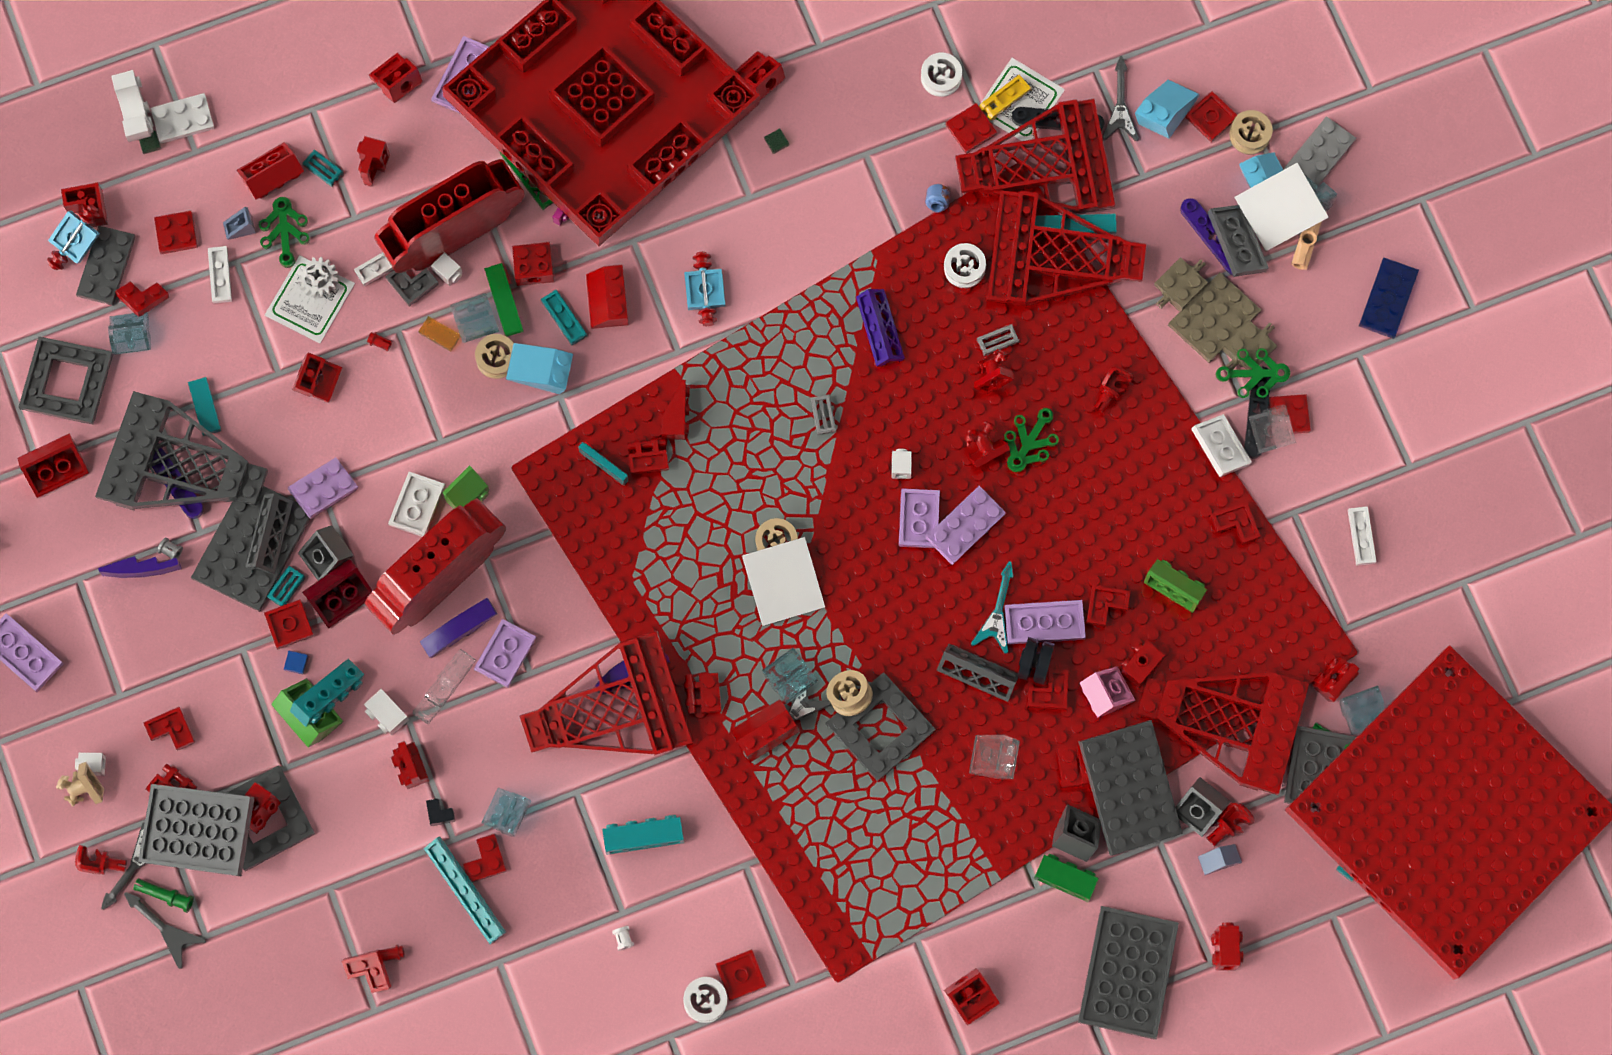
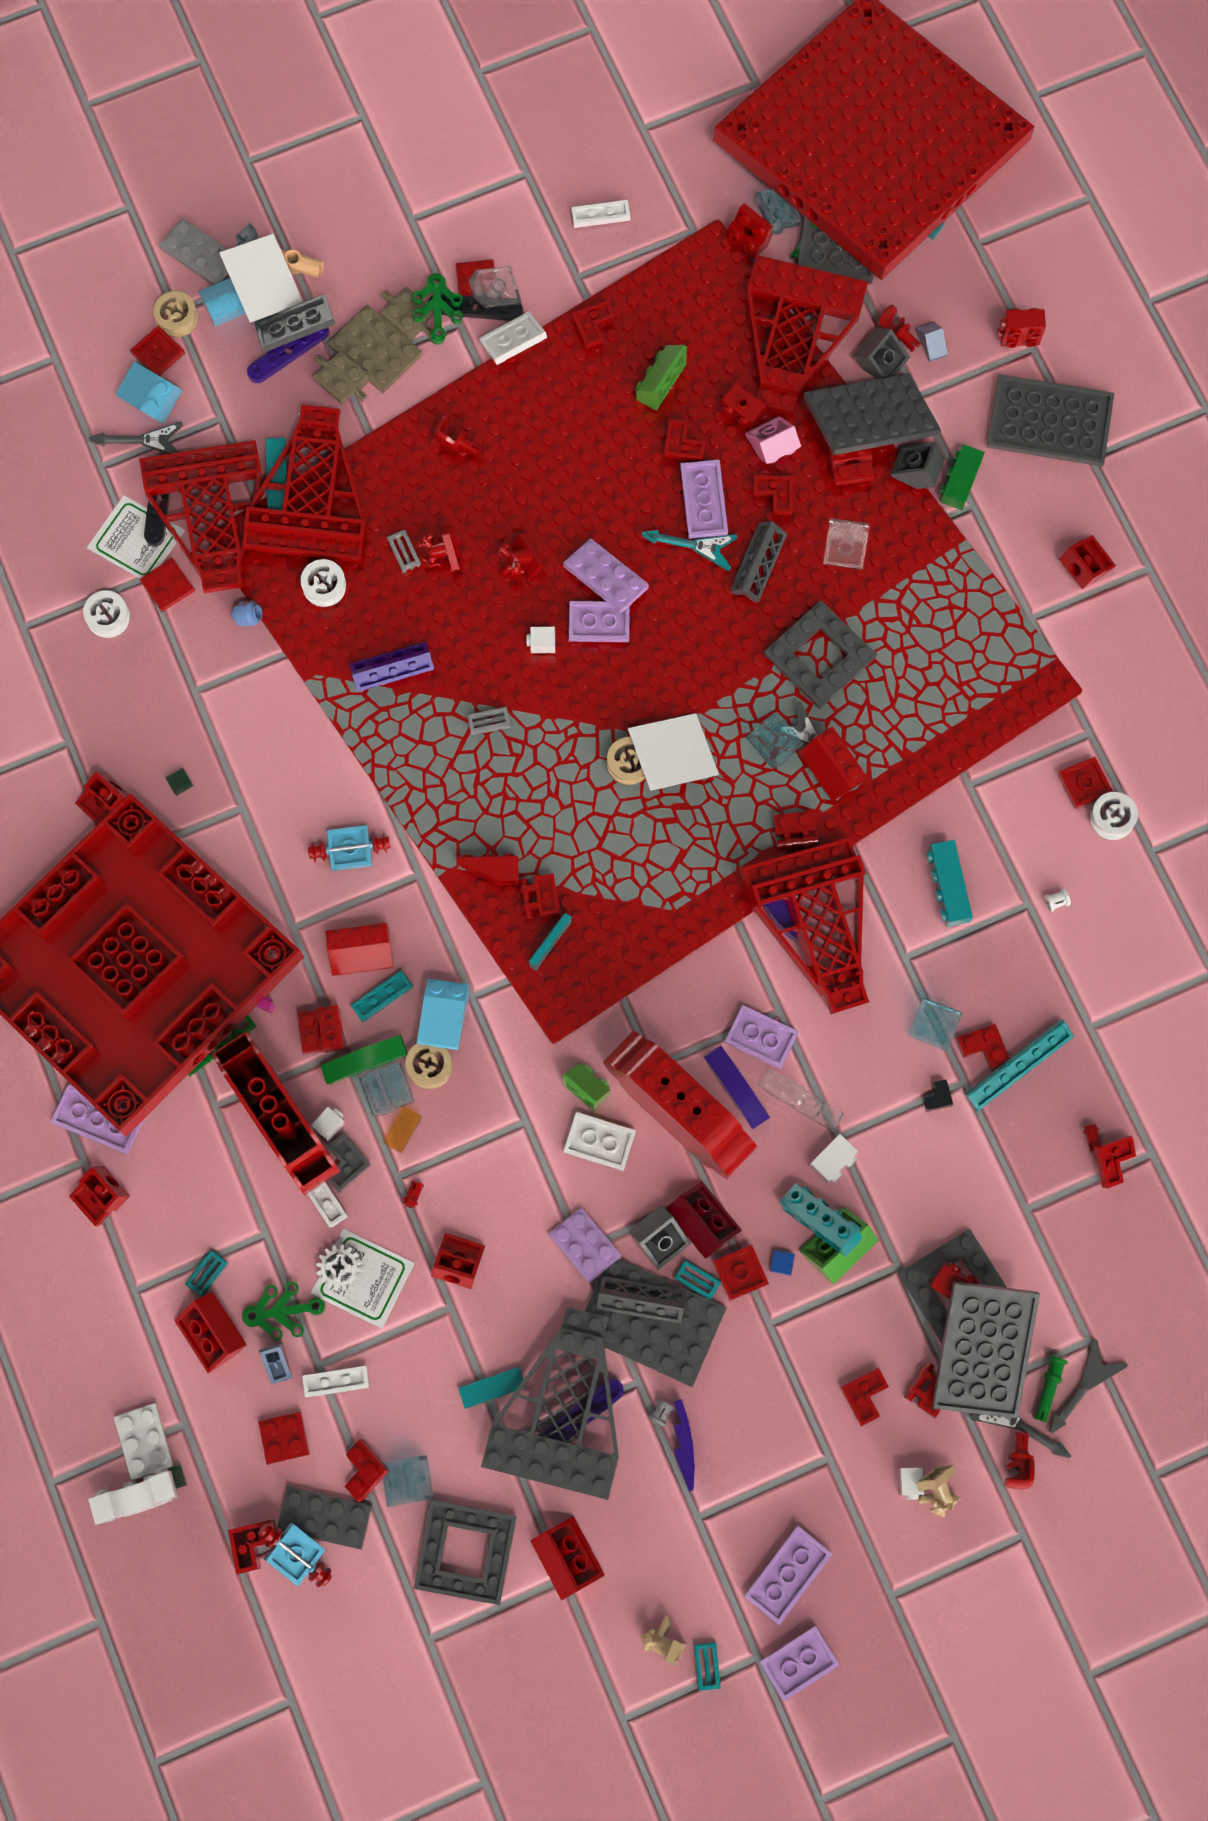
camera: 90 degrees left, 0 degrees up
red brick [357,136,390,187] -> none
red brick [391,741,430,789] -> none
tan wheel [827,670,873,716] -> none
yellow plate [979,74,1031,121] -> none
green plant [1004,408,1059,472] -> none
black wheel [1017,637,1054,685] -> none
clear blue plate [1359,257,1419,339] -> none

